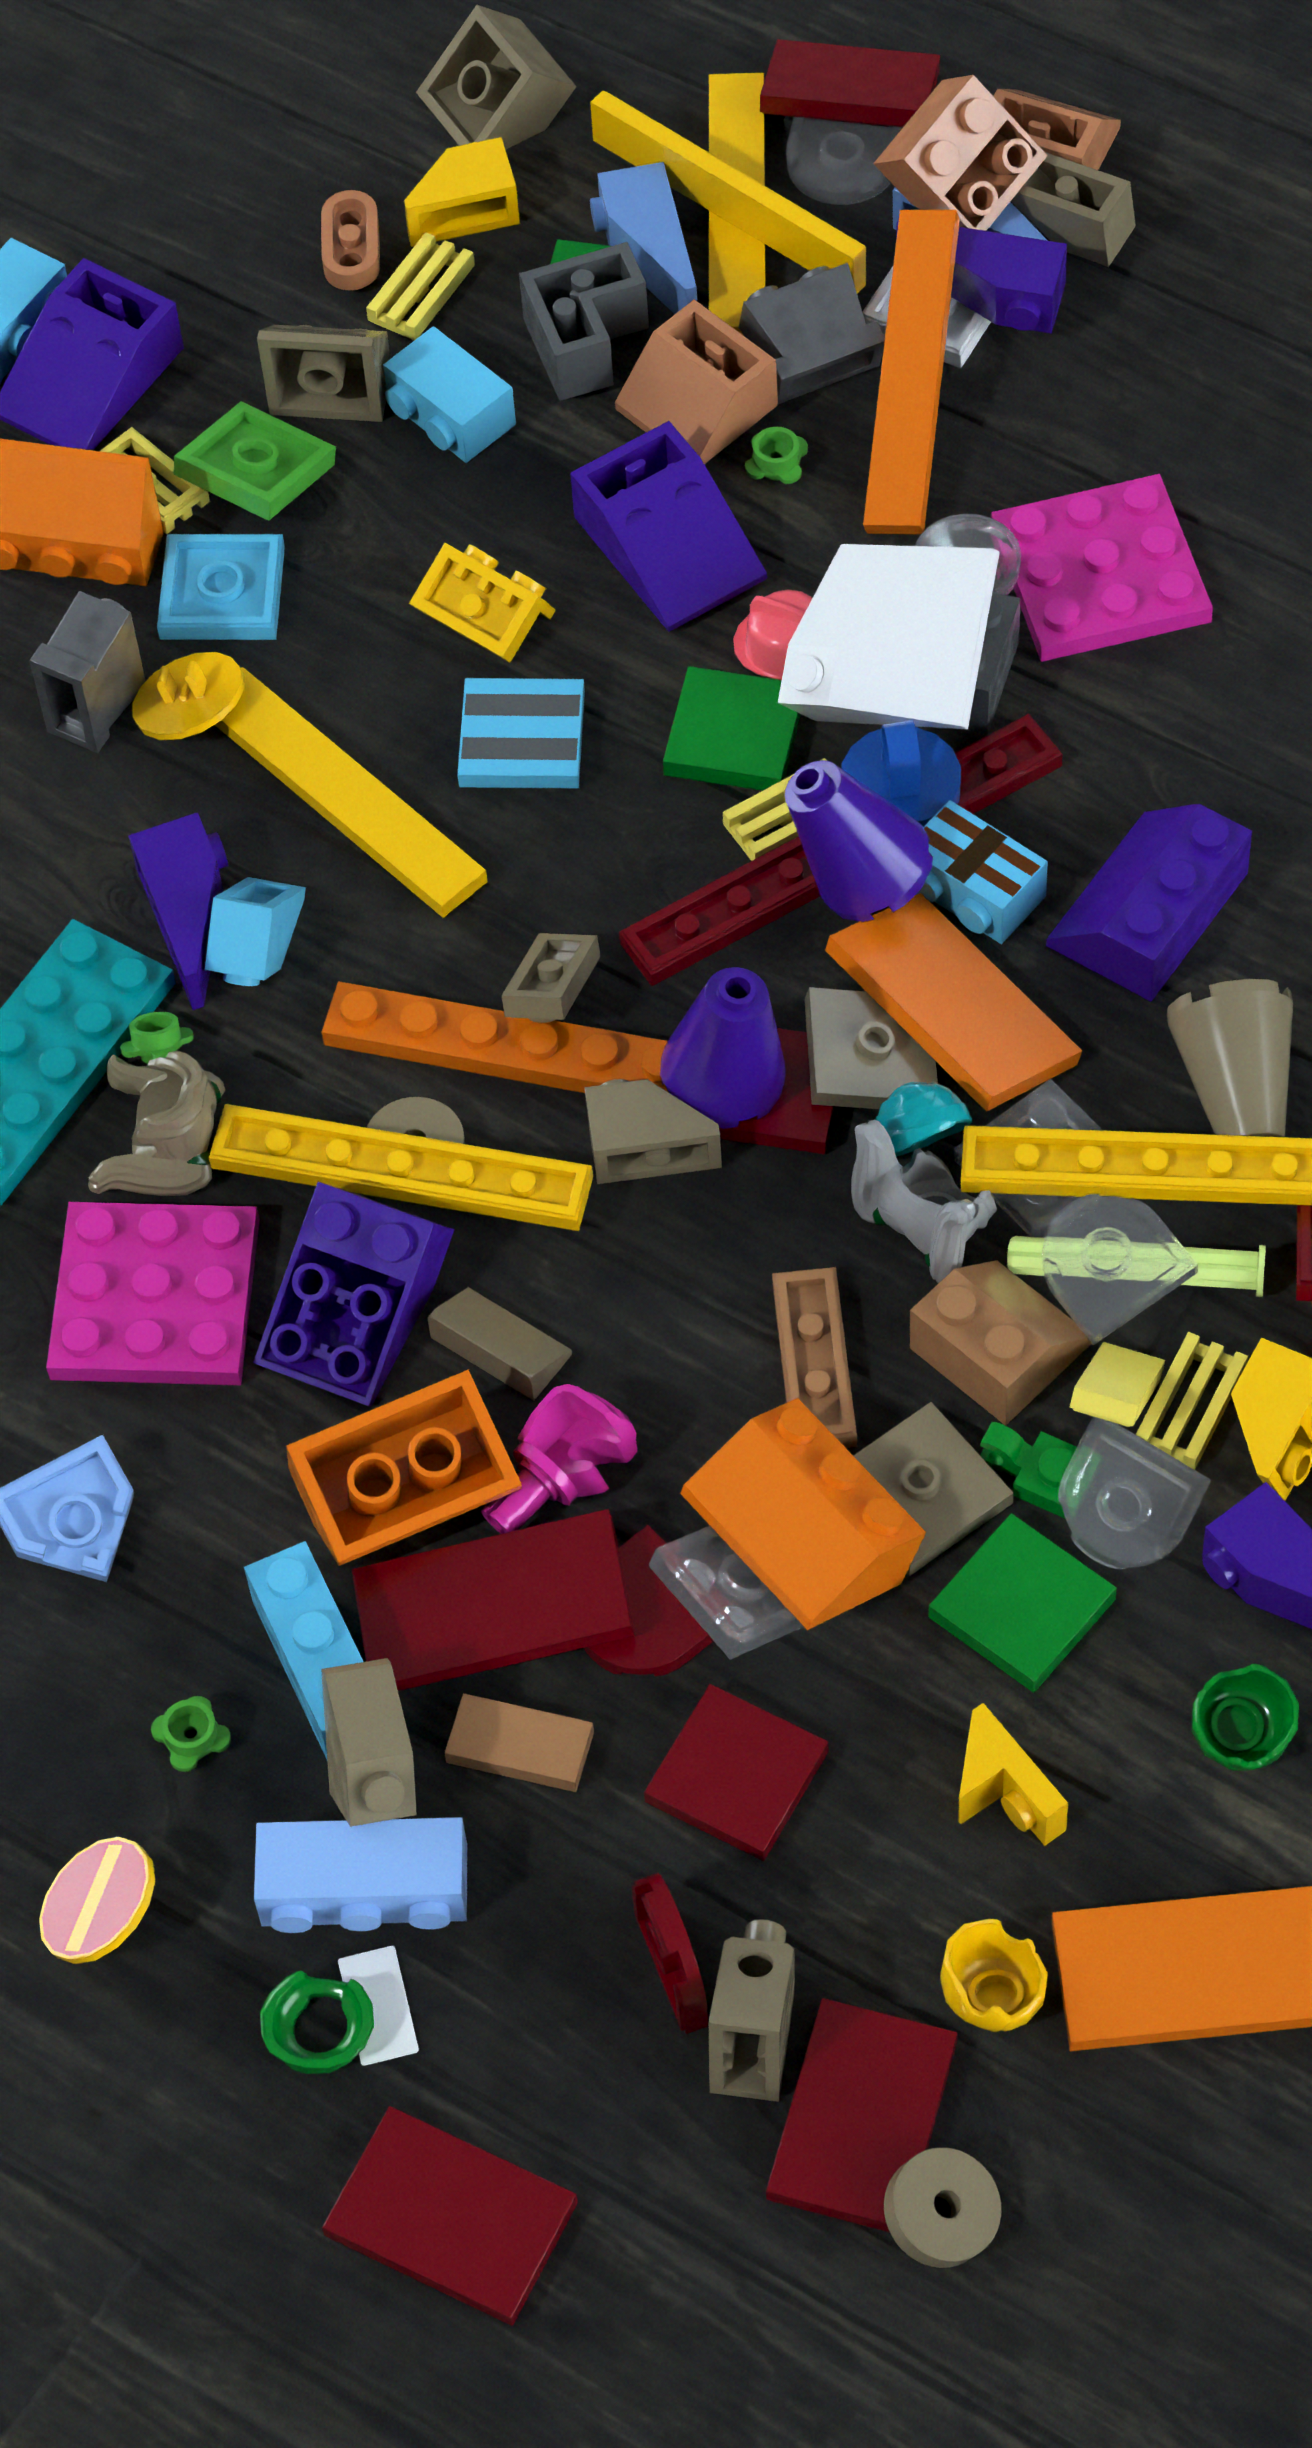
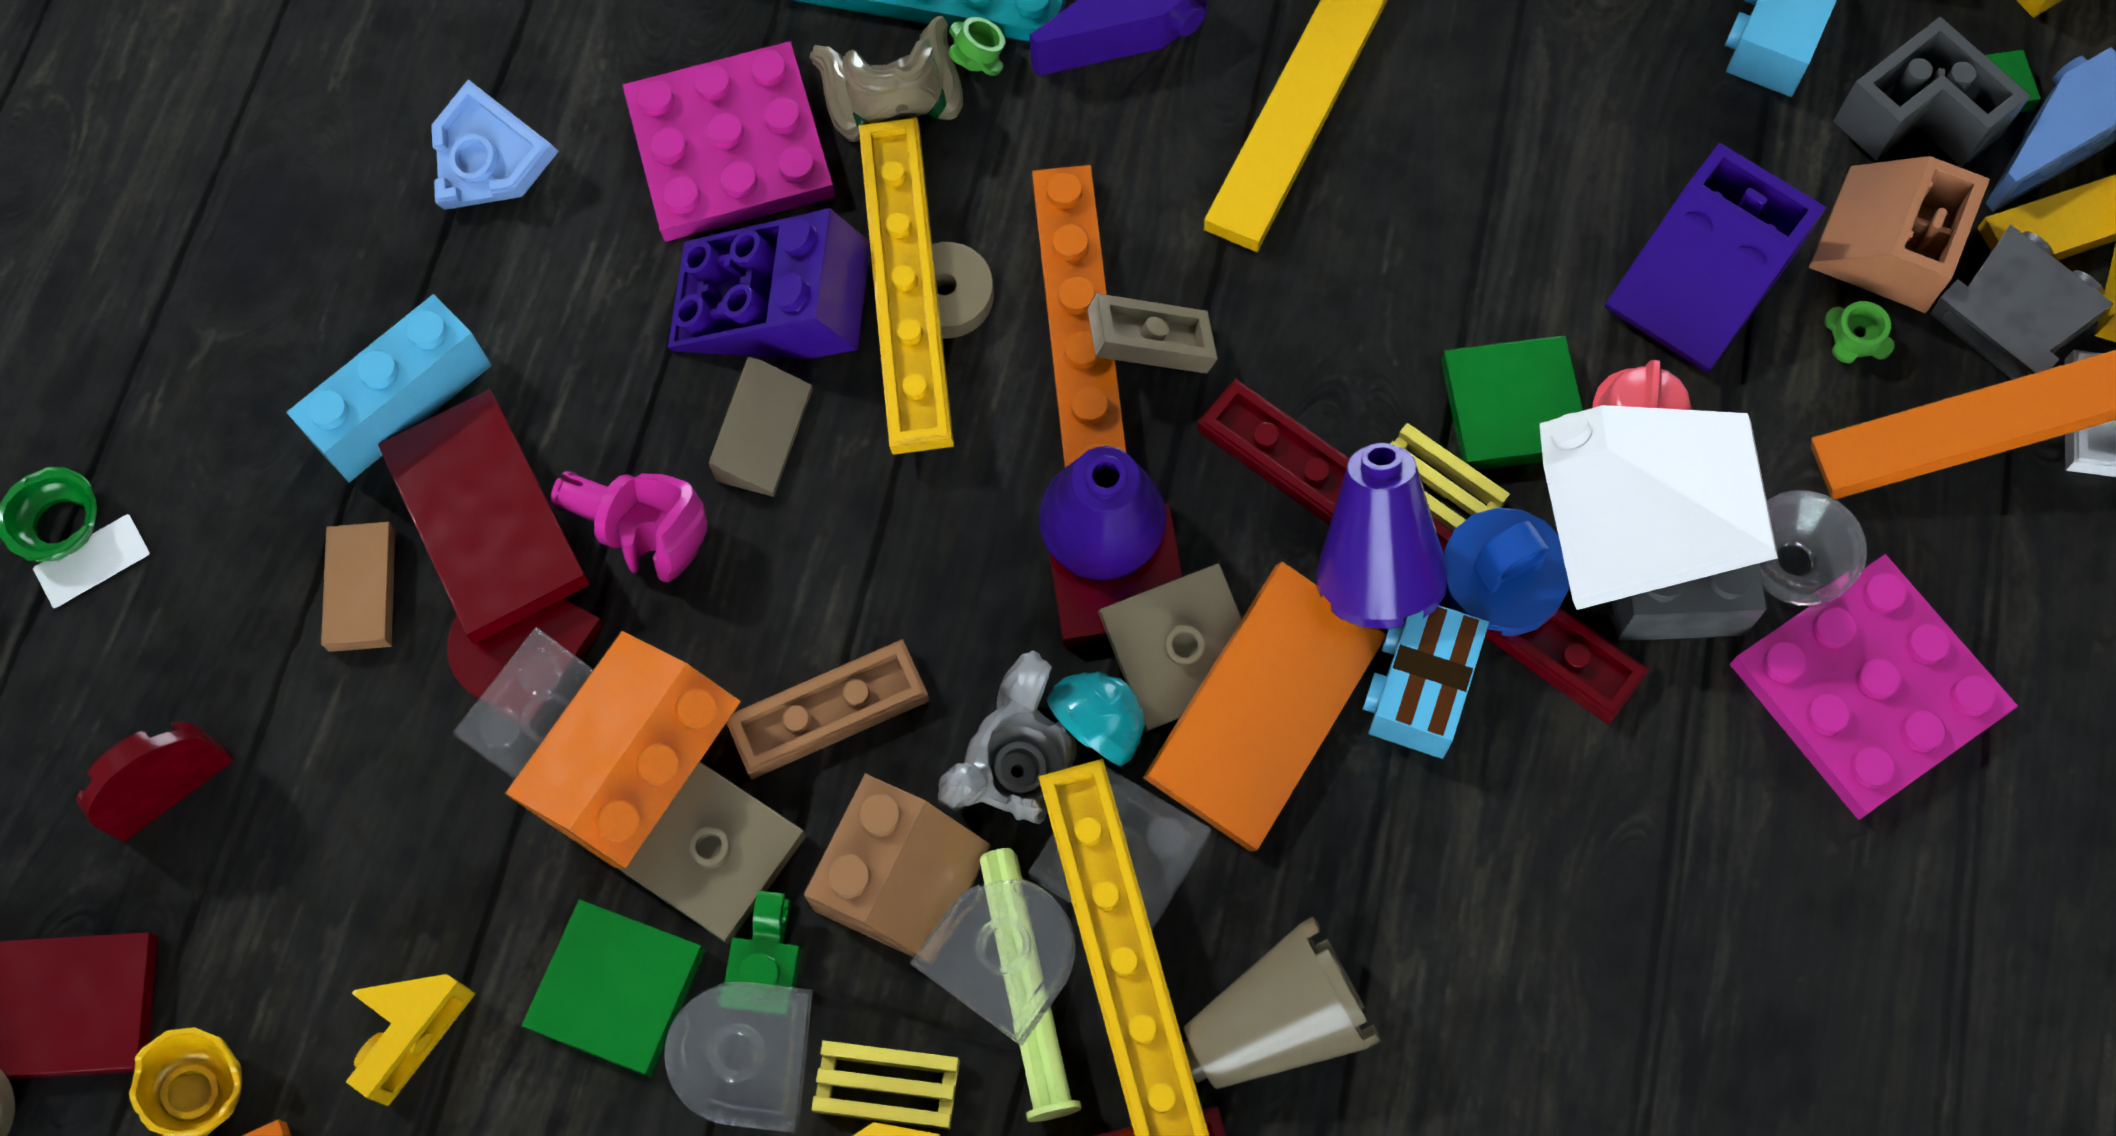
camera: 70 degrees right, 10 degrees up
piece [39,1837,155,1964] -> none
bright green plate [151,1696,231,1772] -> none
medium azure slope [205,877,306,986] -> none
light blue brick [254,1817,467,1933] -> none
orange slope [286,1369,522,1566] -> none
dark tan slope [321,1658,417,1827] -> none
yellow bracket [409,543,556,663] -> none
medium azure tile [458,678,585,788] -> none
dark tan slope [584,1079,722,1184] -> none
dark red tile [644,1684,829,1861] -> none
dark tan torso [708,1920,795,2102] -> none
dark purple slope [1046,804,1252,1002] -> none
light yellow tile [1070,1342,1165,1427] -> none

